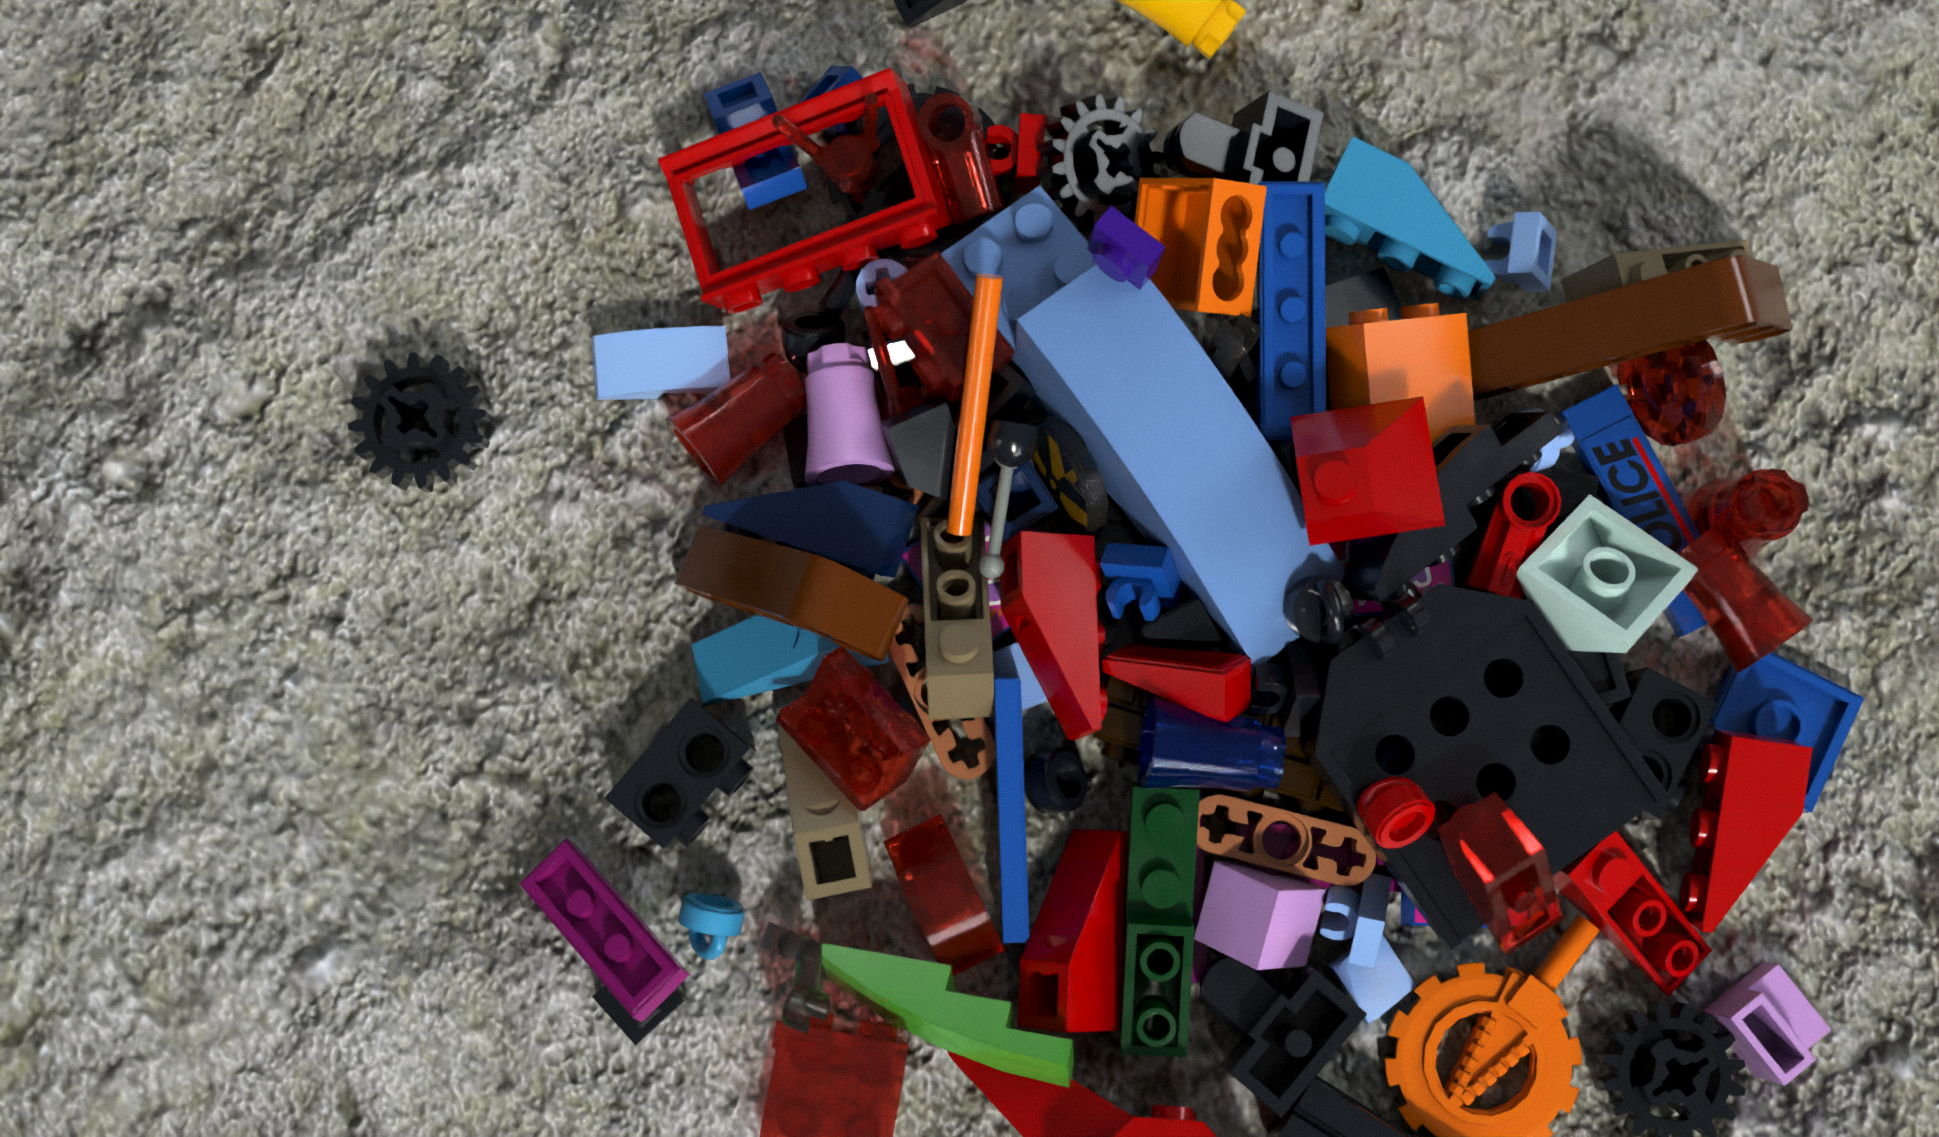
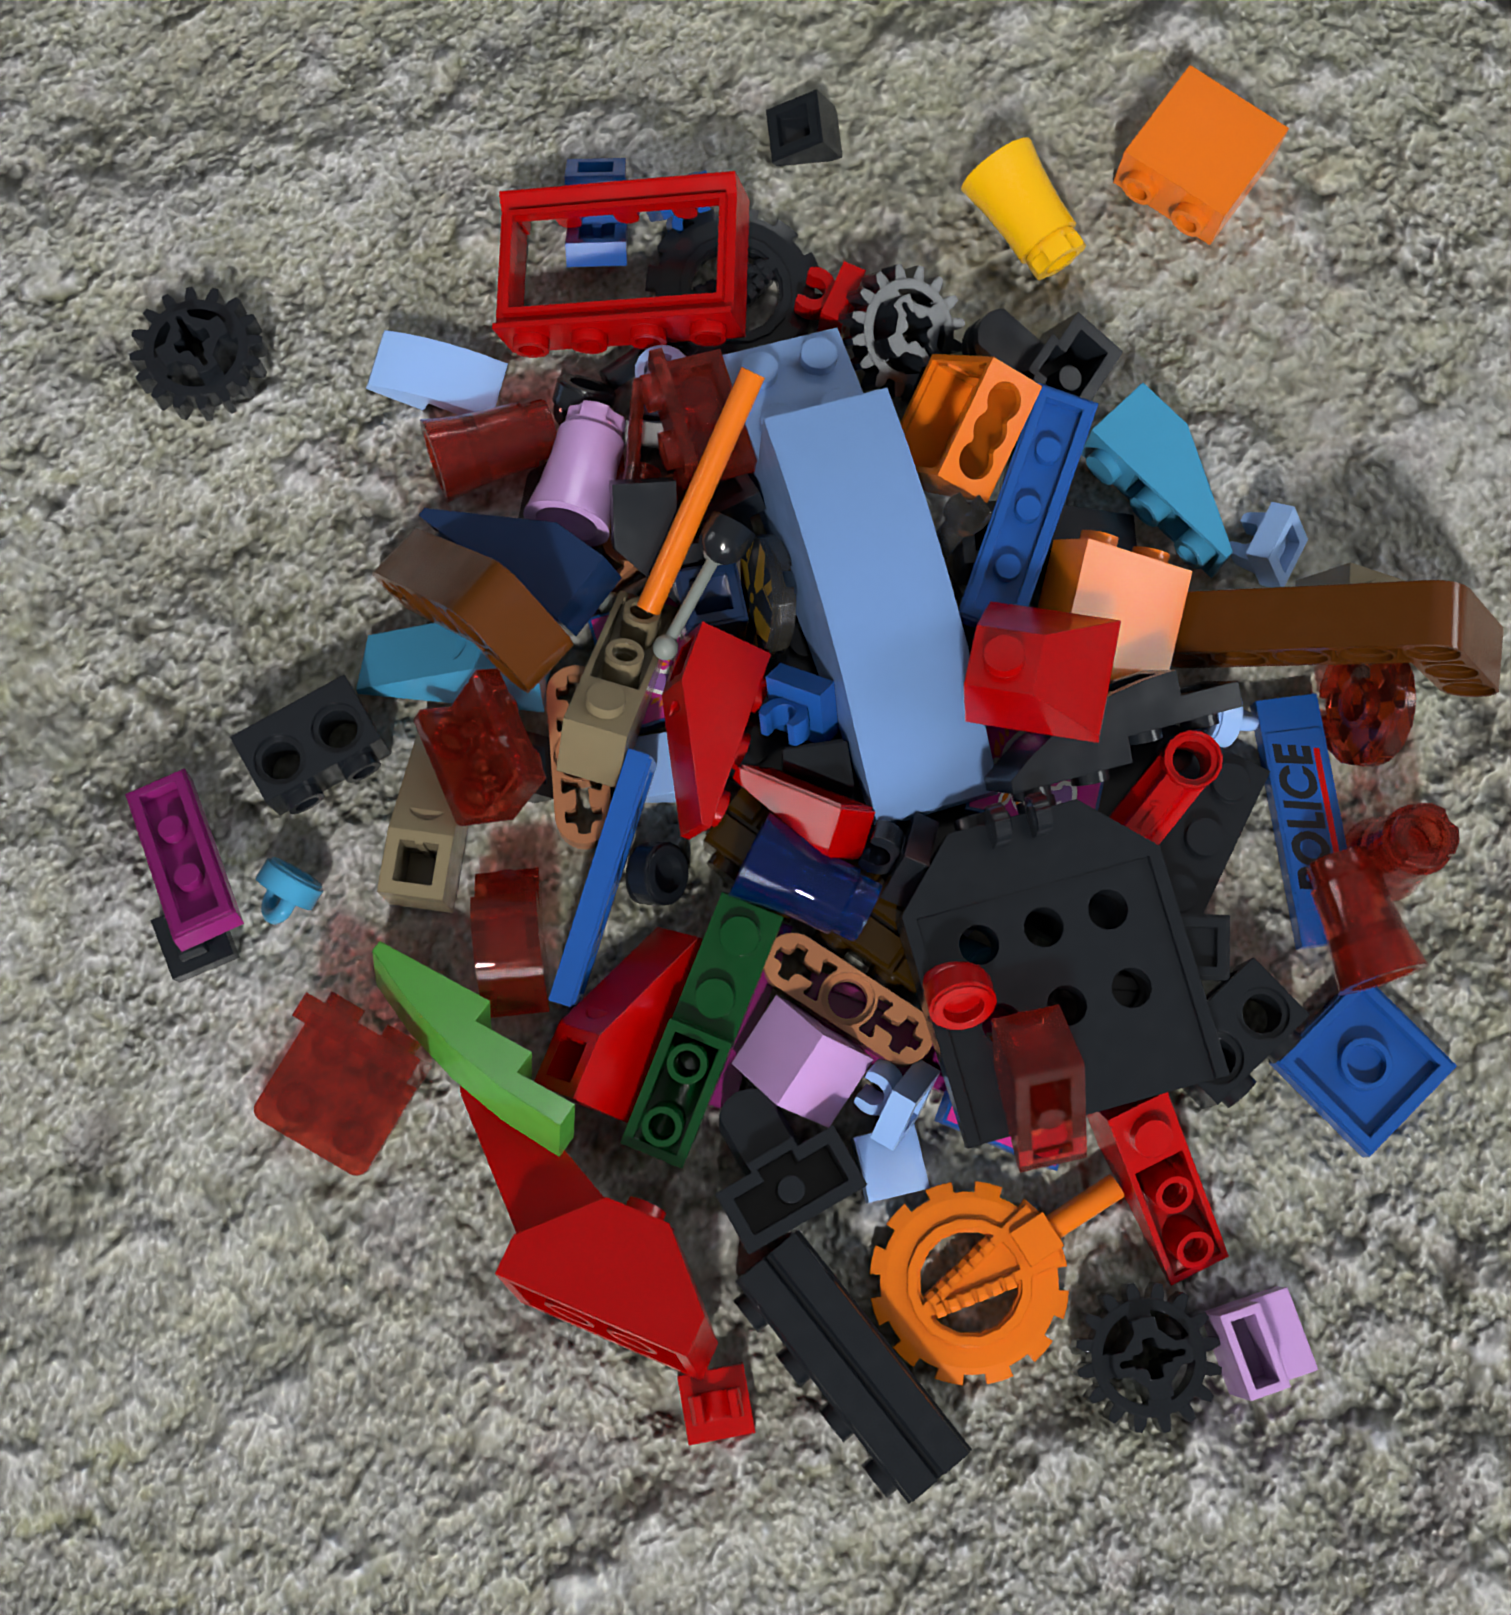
camera: 15 degrees right, 5 degrees down
clear smoke arm [758,922,830,1034] -> none
clear red plant [772,93,880,202] -> none
clear red piece [917,93,1005,224] -> none
dark purple plate [1087,205,1165,290] -> none
black tile [1284,575,1354,644] -> none
light aqua slope [1516,494,1699,653] -> none
red slope [1679,729,1813,933] -> none

